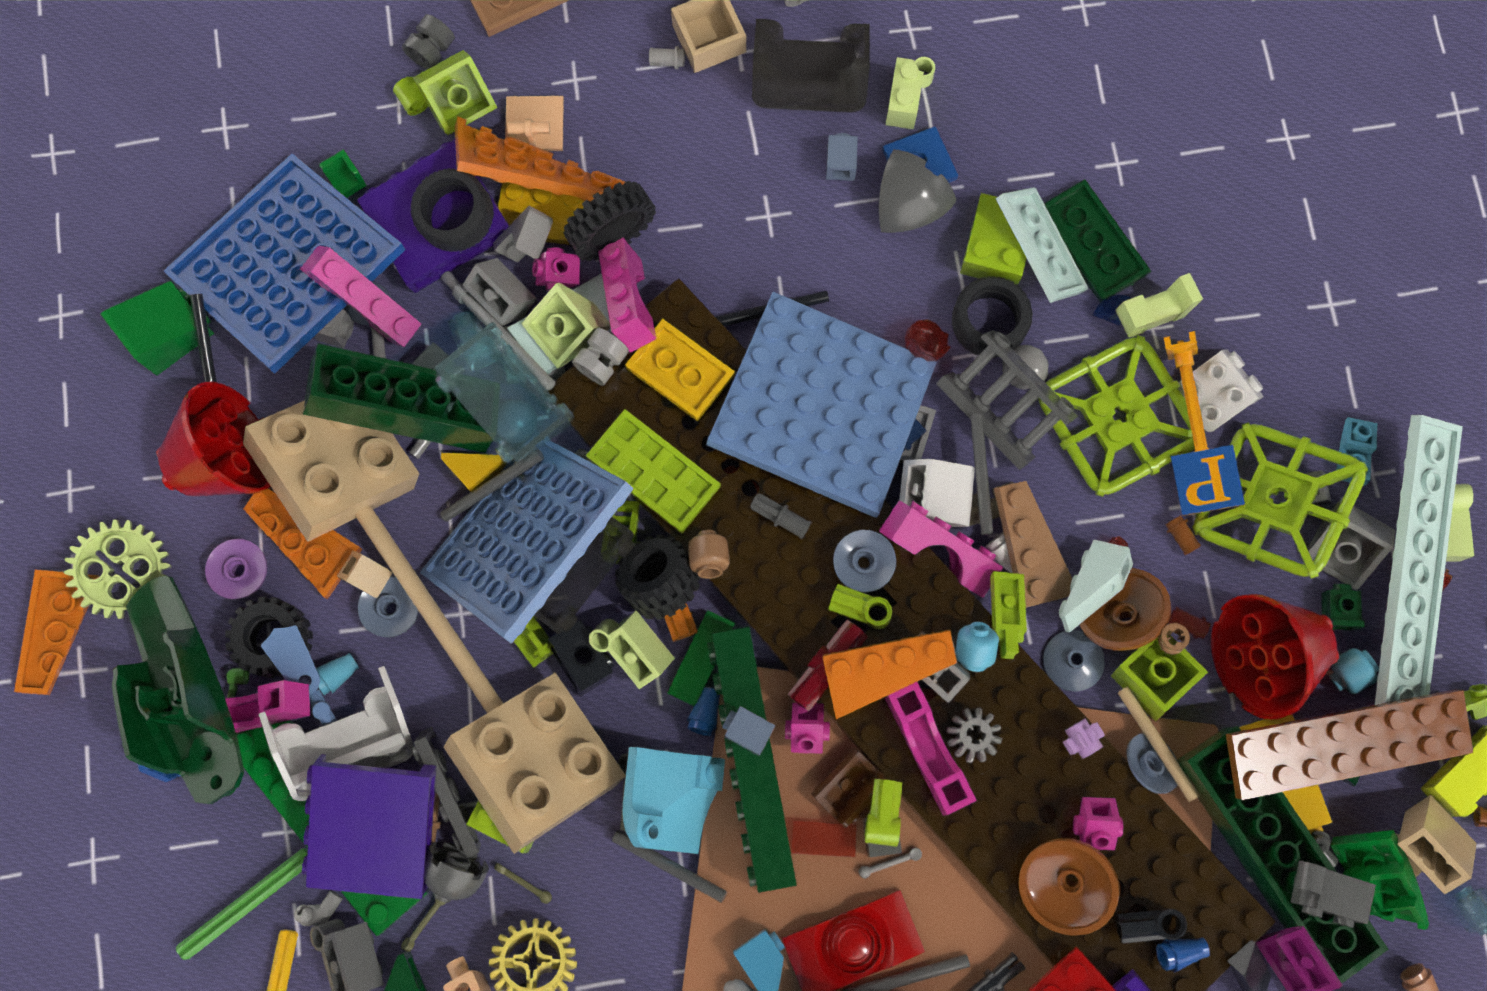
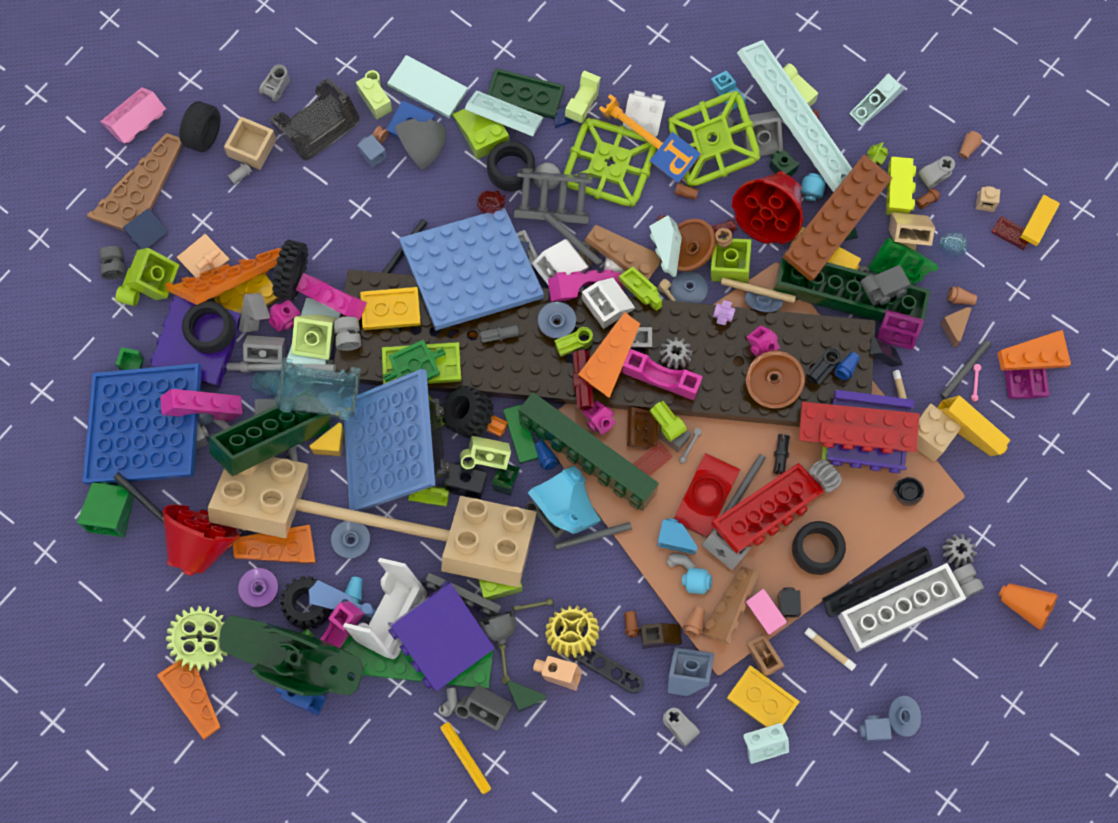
camera: 45 degrees left, 5 degrees down
bright green axle [176,848,308,960] -> none
tan panel [337,550,393,598] -> none
dark grey bar [440,449,544,522] -> none
medium nougat head [688,530,730,579] -> none
sand blue brick [722,706,775,756] -> none
medium azure head [955,622,999,672] -> none
none -> dark blue piece [123,208,168,249]
none -> nougat bush [373,126,388,144]
none -> green plate [382,340,446,382]
none -> light aqua tile [387,55,468,119]
none -> dark green slope [492,464,520,496]
none -> white slope [582,278,635,329]
none -> tan hand [658,279,676,301]

